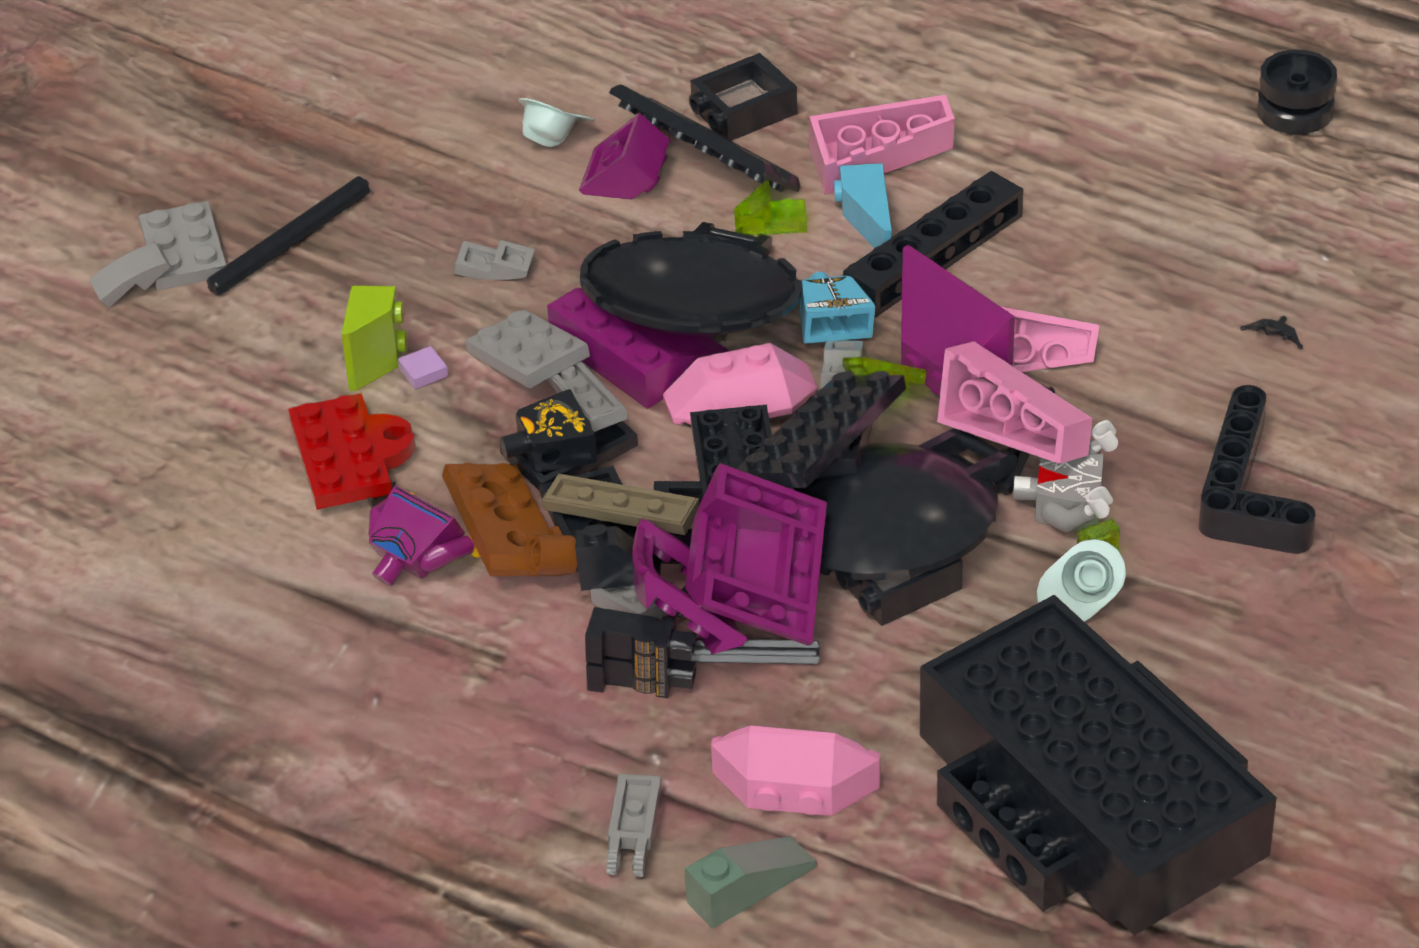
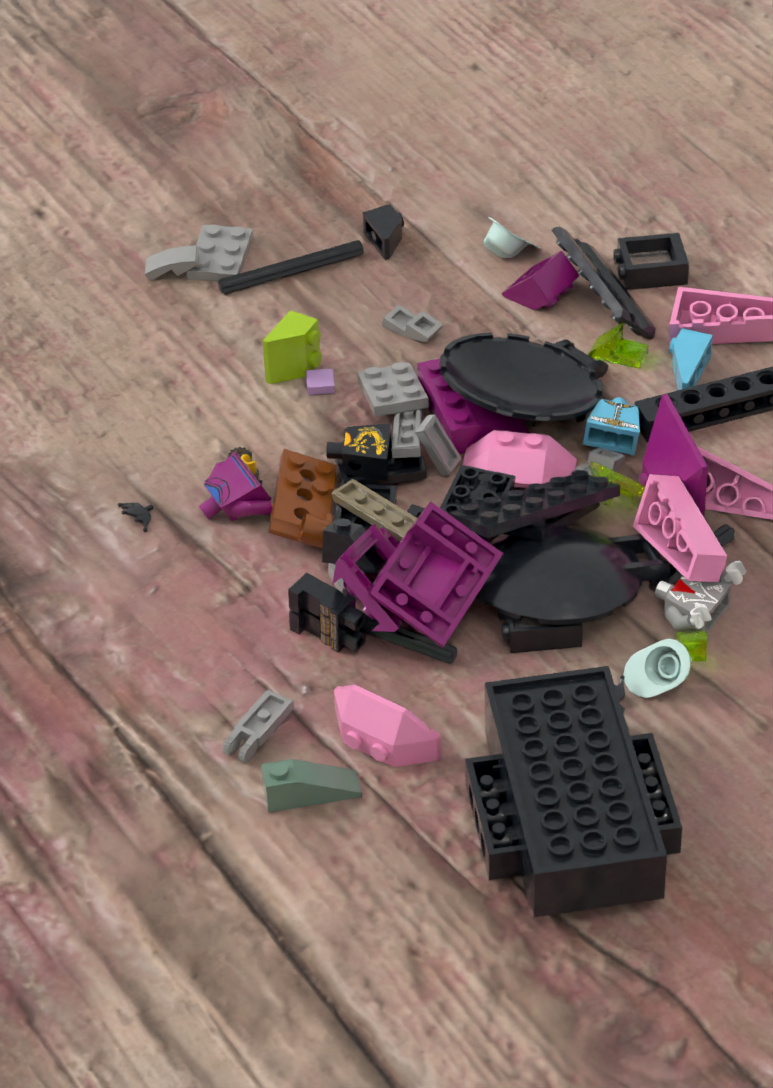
camera: 25 degrees right, 0 degrees up
red plate [288,393,416,510] -> none
none -> black piece [118,502,154,532]
none -> black slope [363,204,404,260]
none -> light grey tile [415,414,461,477]

